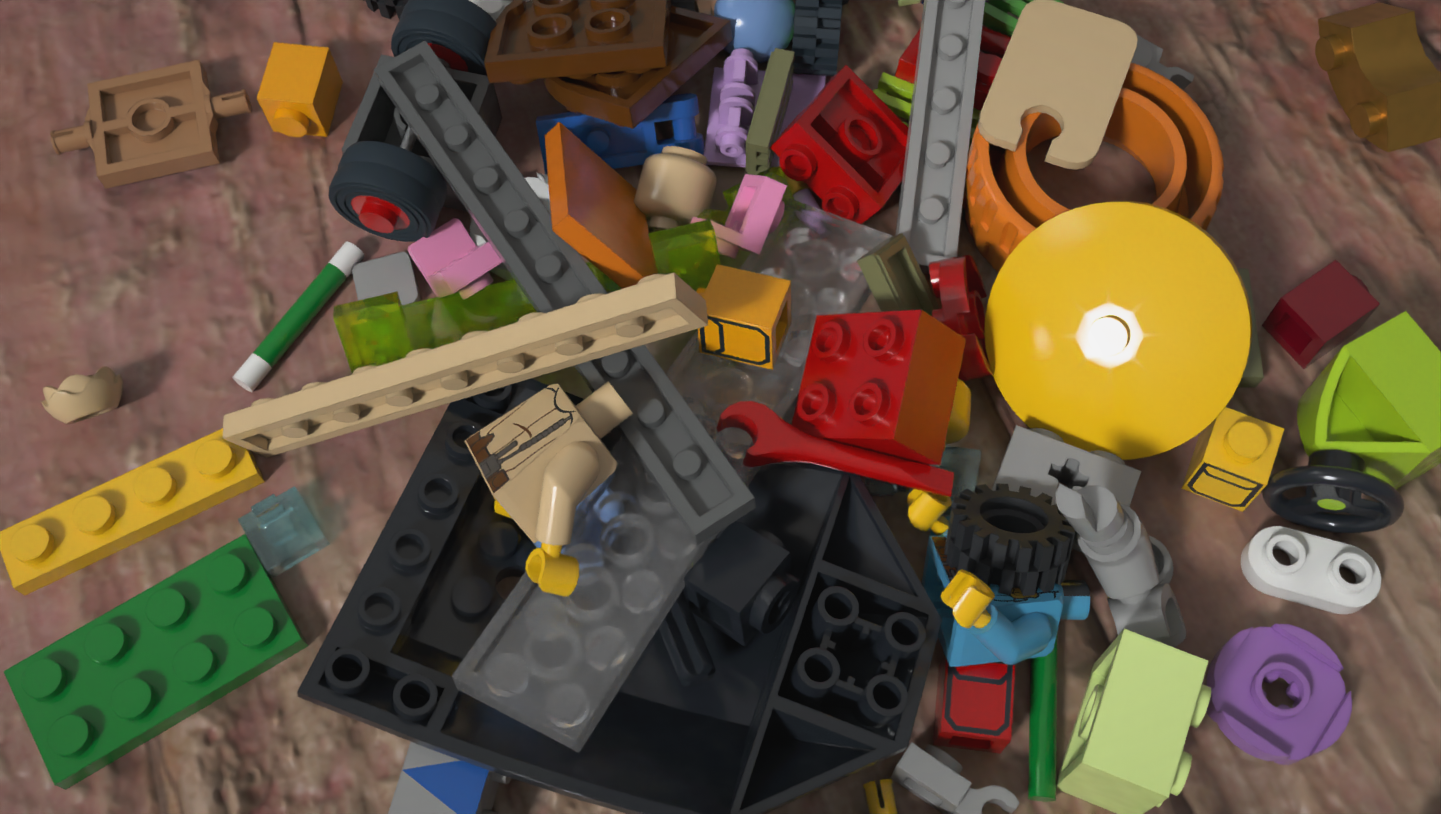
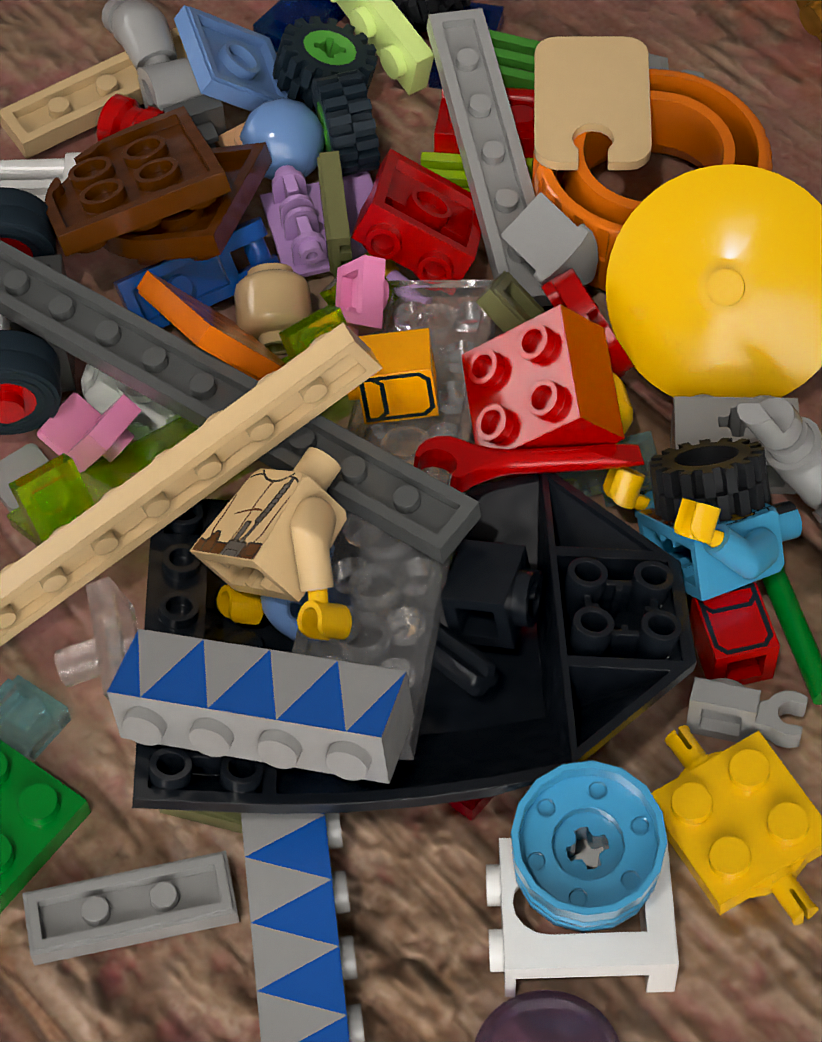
camera: 20 degrees left, 10 degrees down
none -> light grey tile [22,851,240,965]
none -> clear tile [54,577,138,700]
none -> light grey brick [107,629,414,784]
none -> light grey tile [500,192,598,285]

